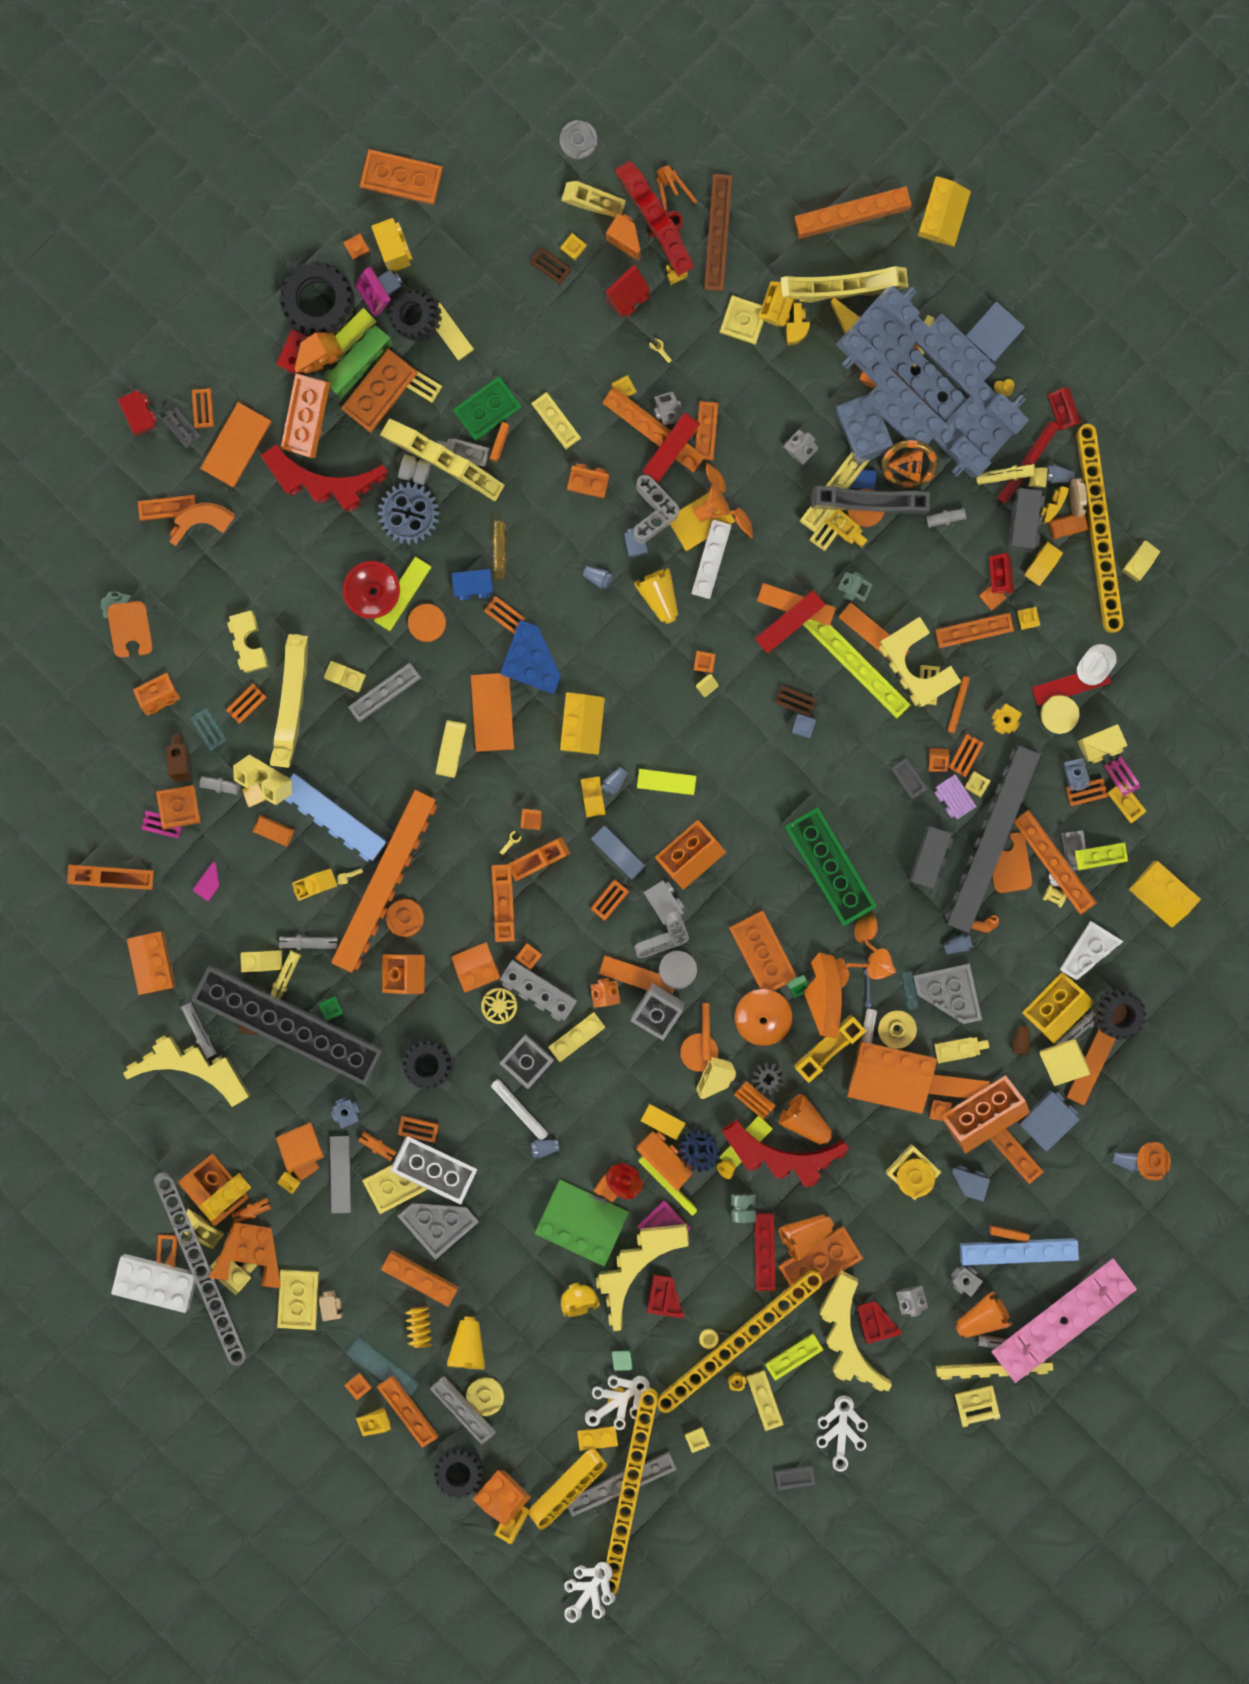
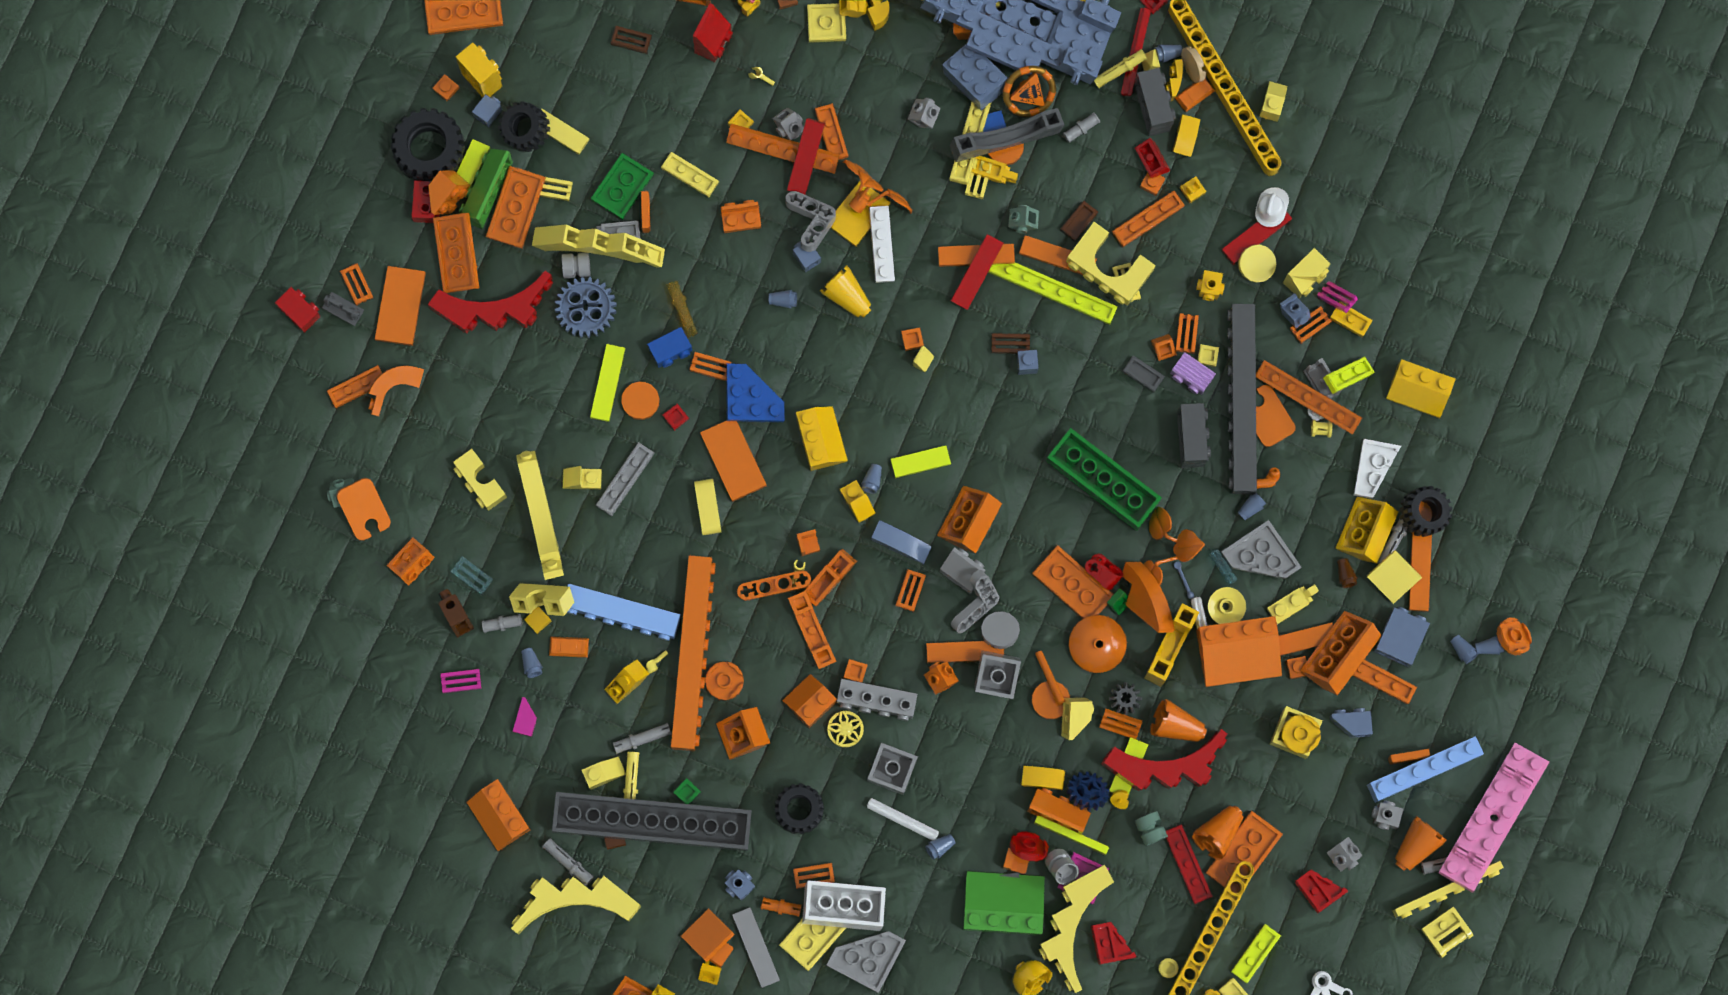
camera: 25 degrees left, 10 degrees down
orange slope [67,865,154,890] -> none
orange tile [156,785,201,830] -> none
orange tile [226,684,267,724] -> none
red dish [343,561,400,619] -> none
dark pink tile [355,267,391,317] -> none
light yellow plate [549,1012,606,1062] -> none
yellow tile [560,233,587,261] -> none
light yellow arch [819,1270,892,1392] -> none
orange bar [948,676,970,733] -> none
none -> sand blue cone [521,648,543,678]
none -> red tile [662,404,689,431]
none -> orange beam [737,571,811,601]
none -> light grey wheel [1045,849,1079,885]
none -> reddish brown tile [1060,201,1098,242]
none -> red piece [1085,553,1123,590]
none -> sand blue cone [1450,635,1478,664]

